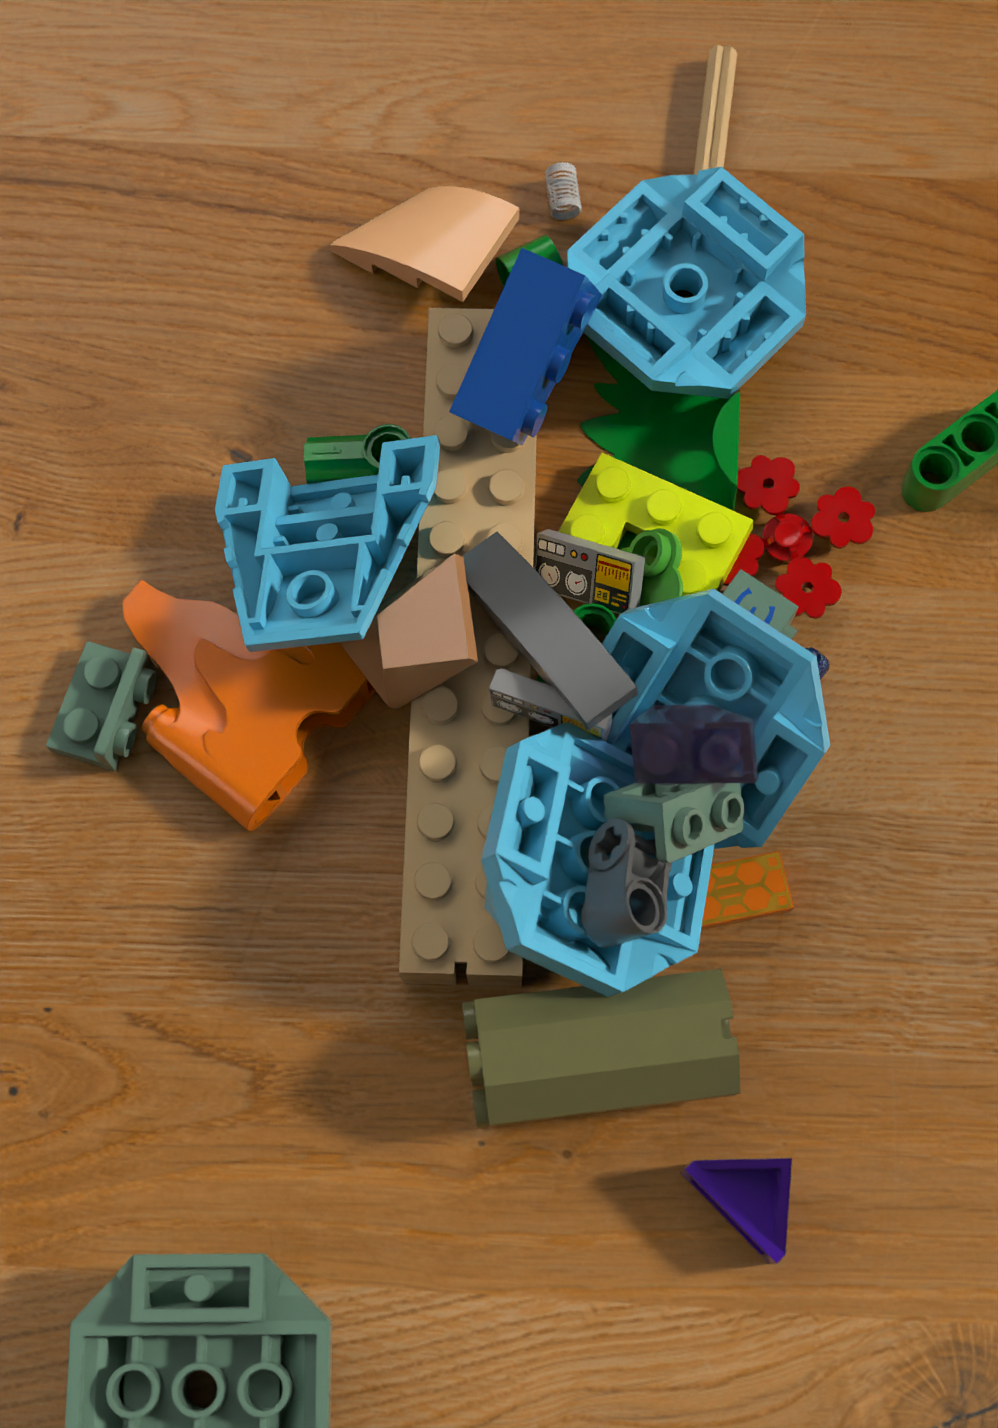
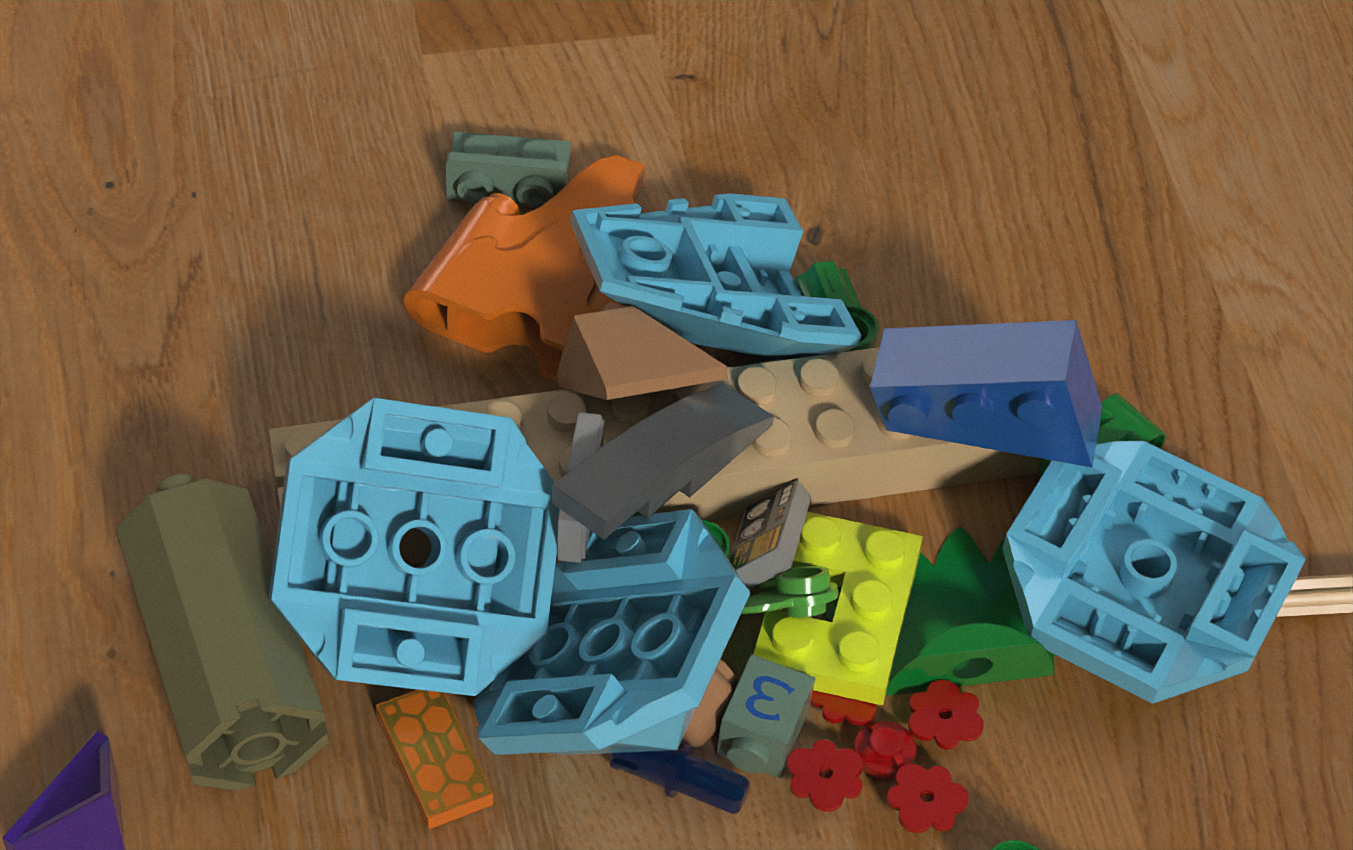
camera: 70 degrees right, 20 degrees down
light nougat slope [331,186,519,302] -> none
white piece [545,162,581,220] -> none
dark grey piece [582,818,672,948] -> none
sand green bracket [604,765,744,863] -> none
clear purple slope [629,705,758,783] -> none

